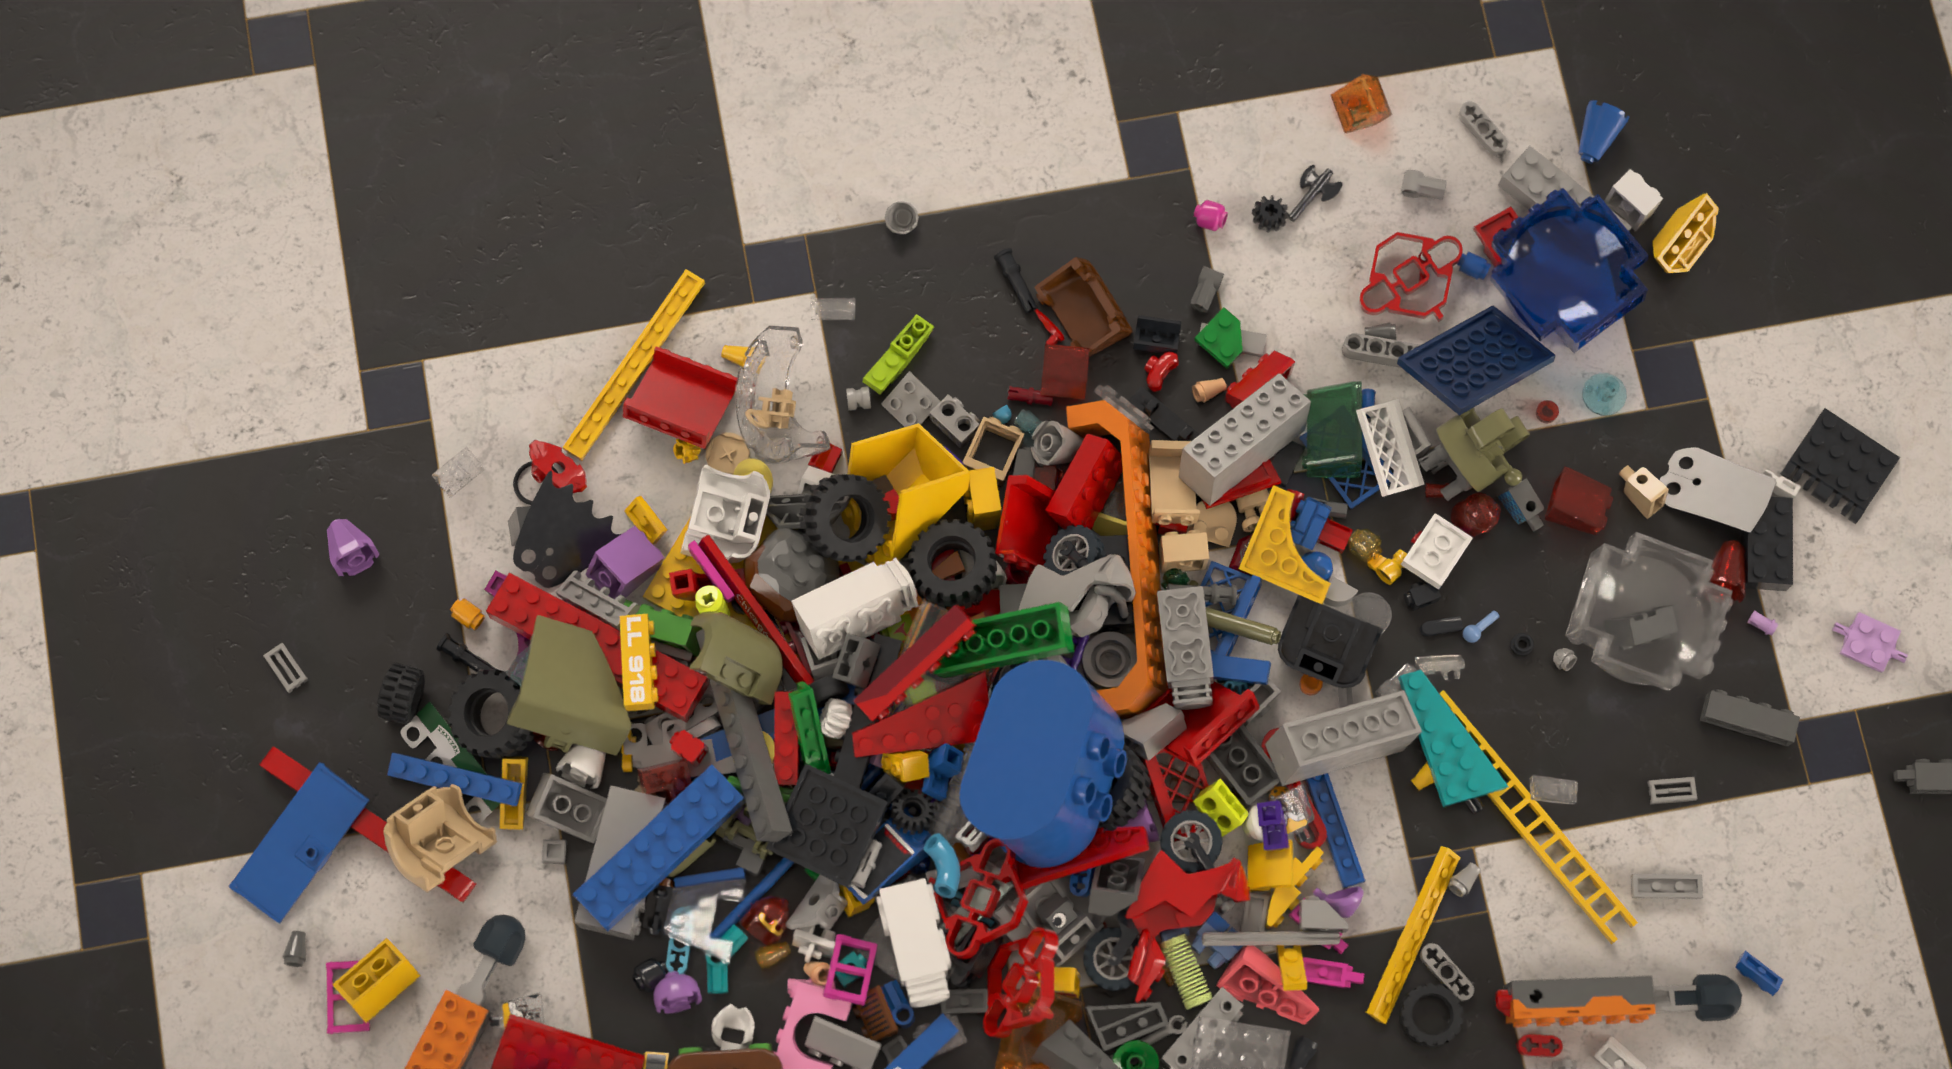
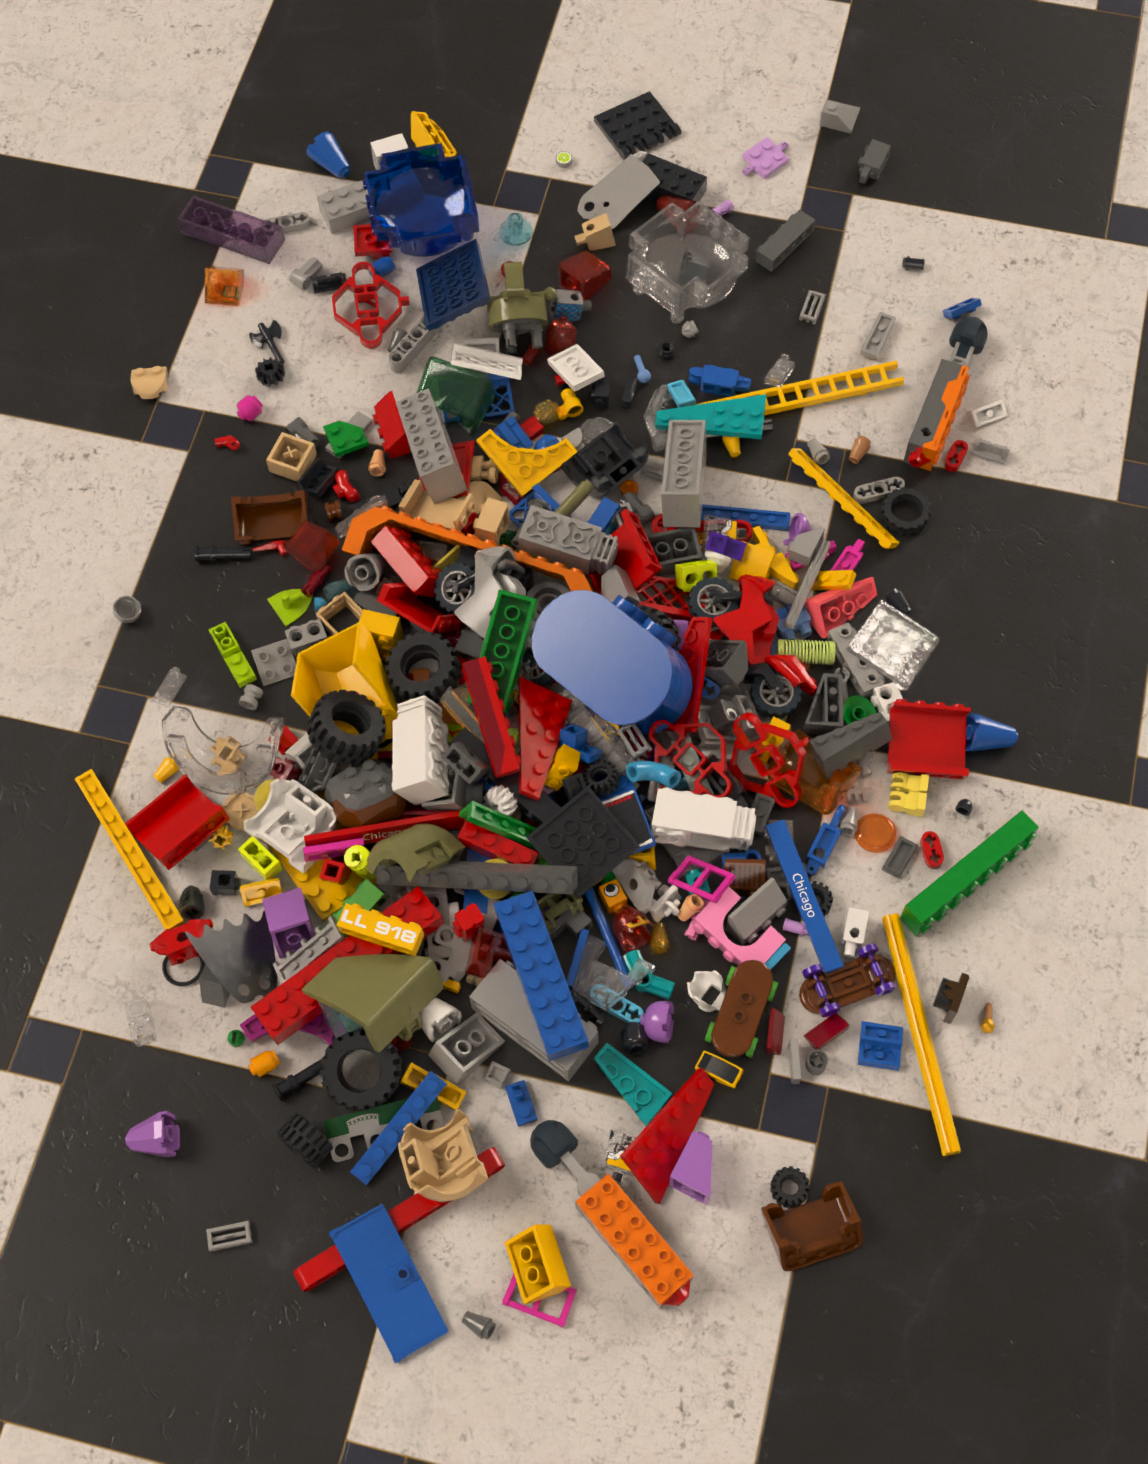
camera: 60 degrees left, 10 degrees down
light grey pin [851,840,882,888] -> none
none -> tan slope [131,366,168,399]
none -> clear purple brick [177,195,285,264]
none -> pearl dark grey rock [179,885,205,920]
none -> black brick [209,870,241,896]
none -> red arm [214,435,240,450]
none -> green hinge [227,1030,245,1047]
none -> neon yellow brick [238,836,283,880]
none -> tan brick [266,432,317,481]
none -> lime shield [267,589,313,626]
none -> dark red brick [268,756,302,781]
none -> black hinge [311,272,346,294]
none -> reddish brown wheel [324,500,343,521]
none -> blue plate [505,1080,538,1127]
none -> tile [556,151,572,168]
none -> teal wing [594,1043,672,1127]
none -> light orange brick [599,879,627,914]
none -> dark grey piece [620,492,655,526]
none -> medium azure tile [667,380,696,408]
none -> blue hinge [688,365,751,397]
none -> medium nougat cone [849,436,871,464]
none -> black pin [902,256,925,270]

